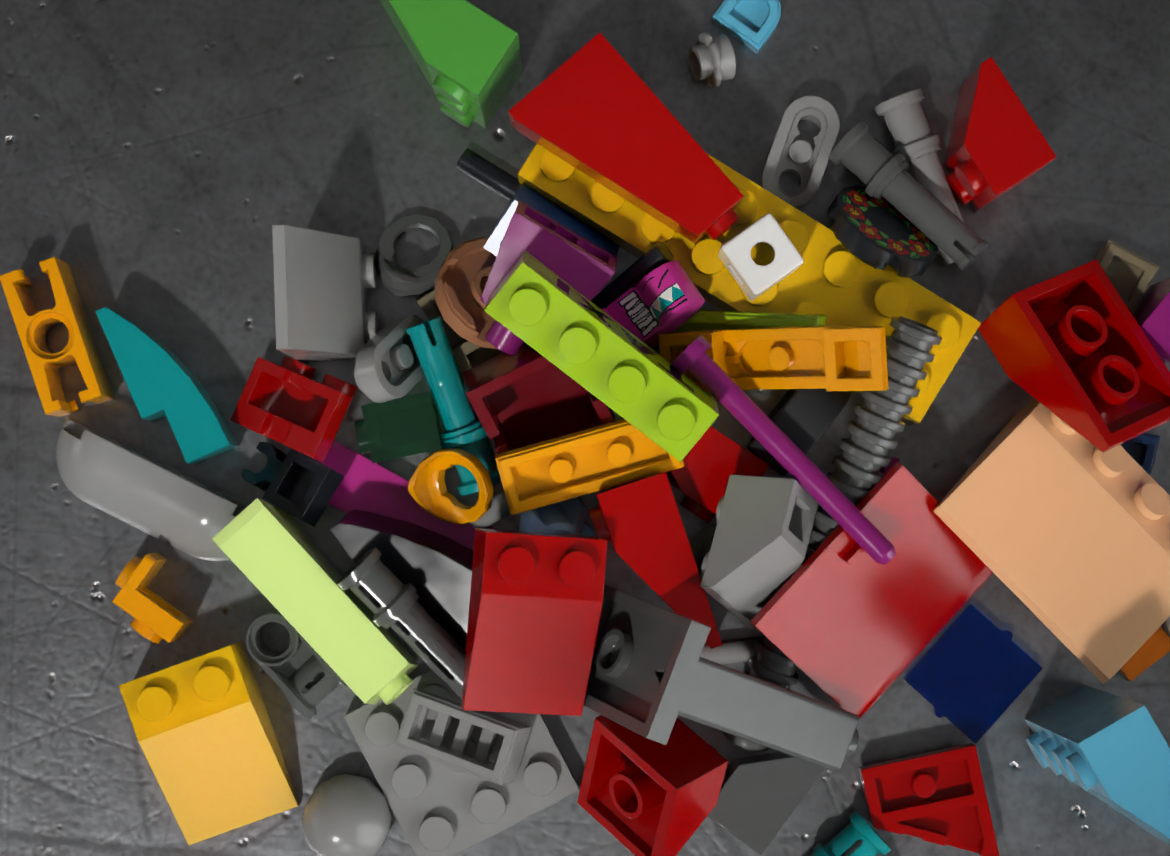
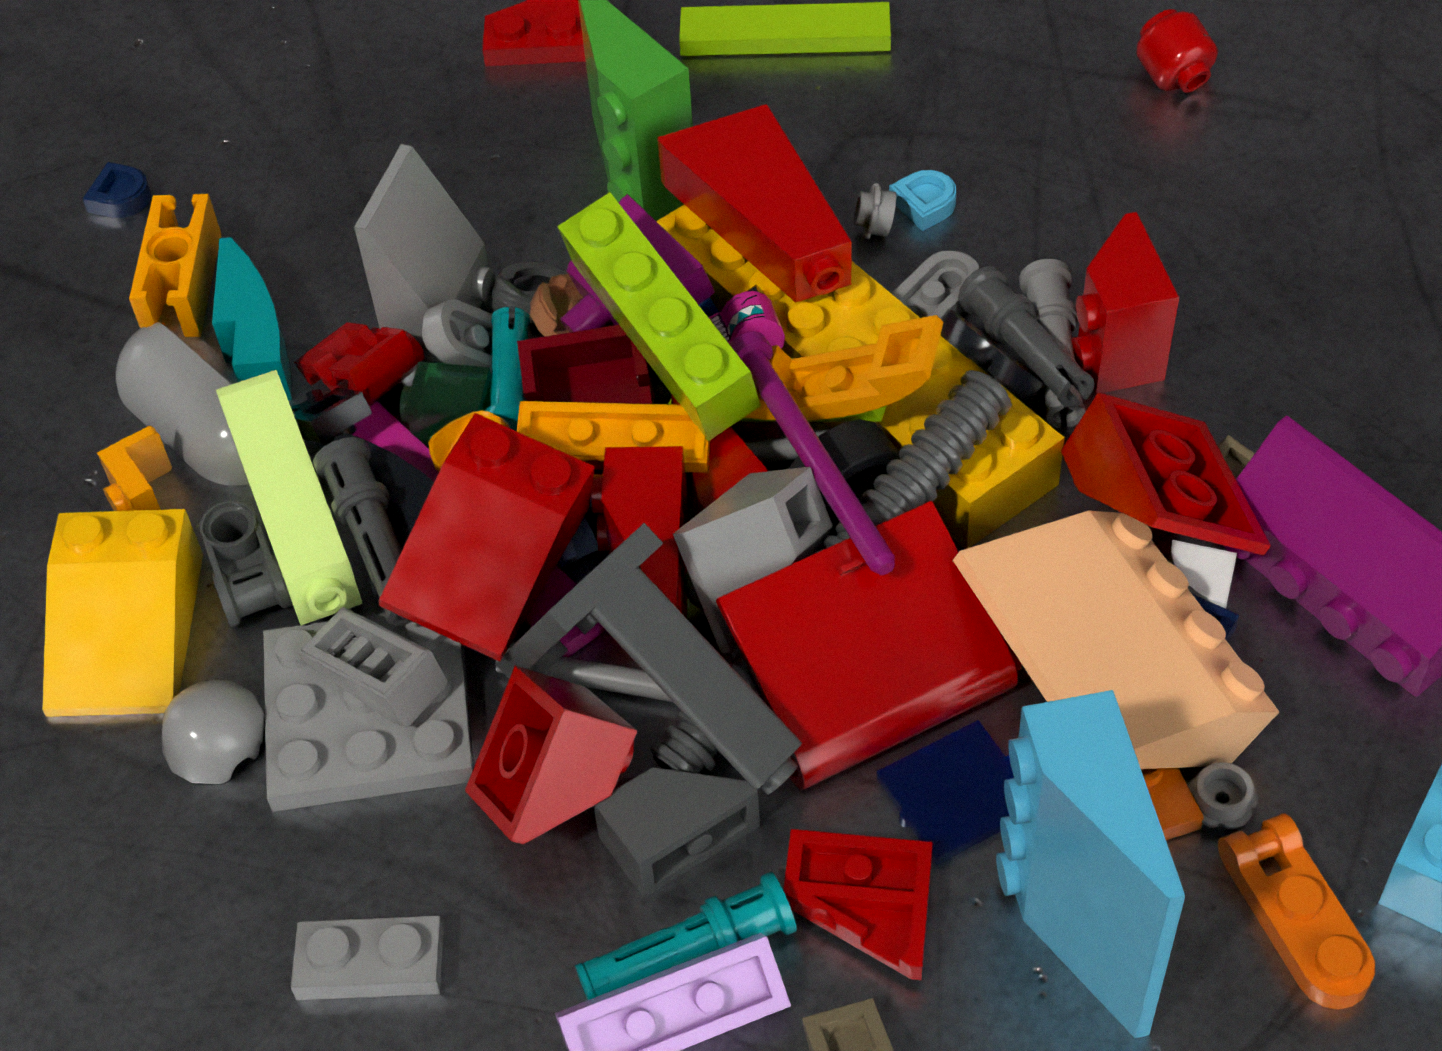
camera: 25 degrees right, 35 degrees down
white piece [718,213,804,301] -> none

